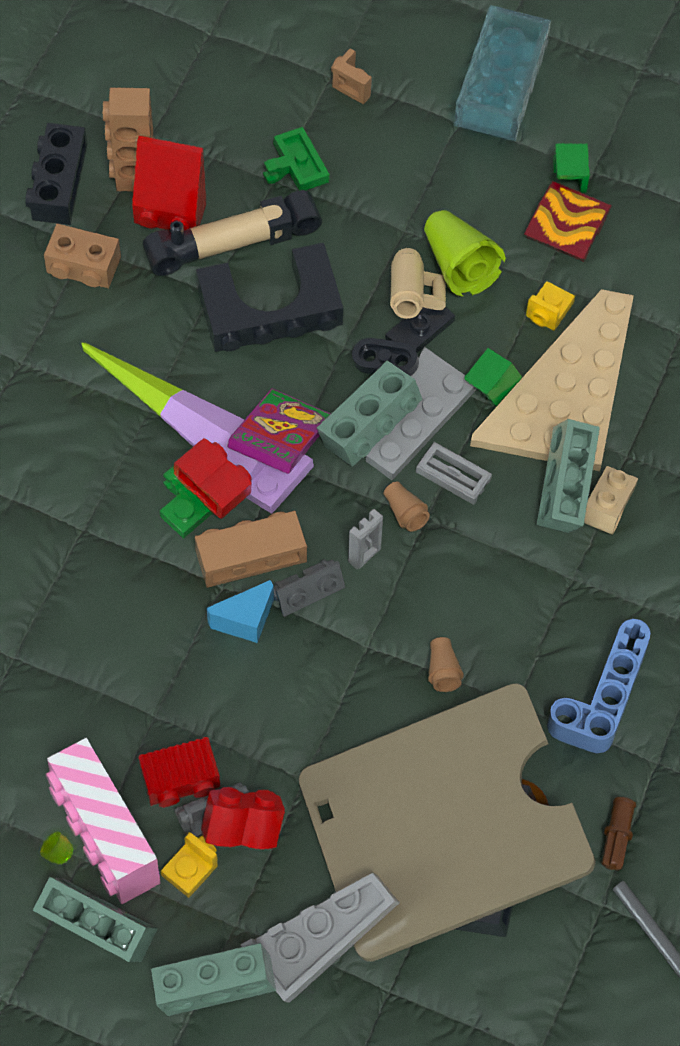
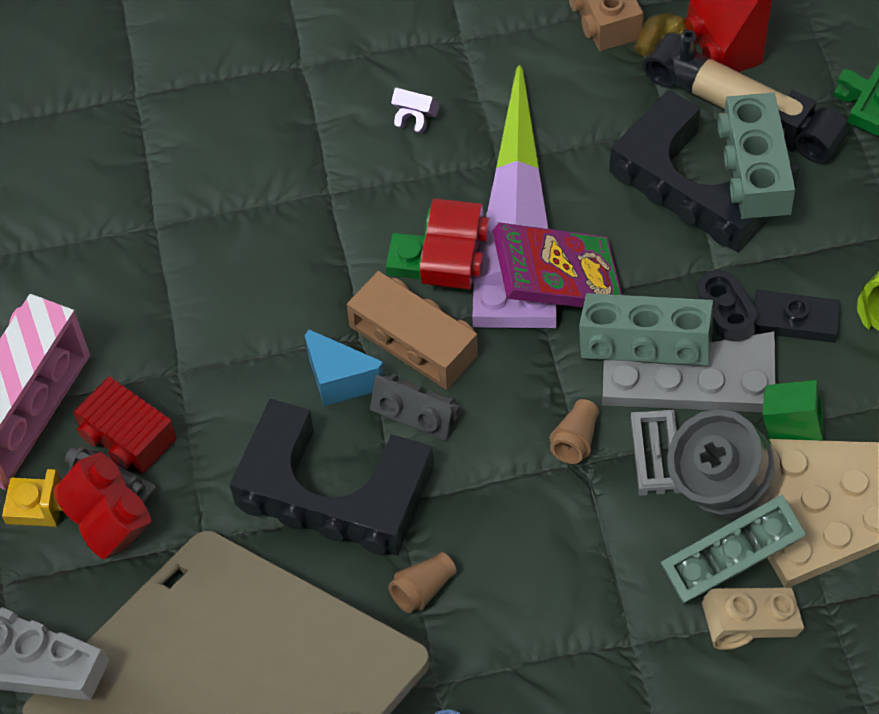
camera: 60 degrees right, 5 degrees down
light grey tile [348,509,383,569] -> none
tan piece [390,248,446,319] -> none
none -> black arch [229,398,434,556]
none -> tile [391,88,440,133]
none -> clear yellow arm [634,13,685,56]
none -> dark grey wheel [667,409,781,520]
none -> sand green brick [718,92,795,219]

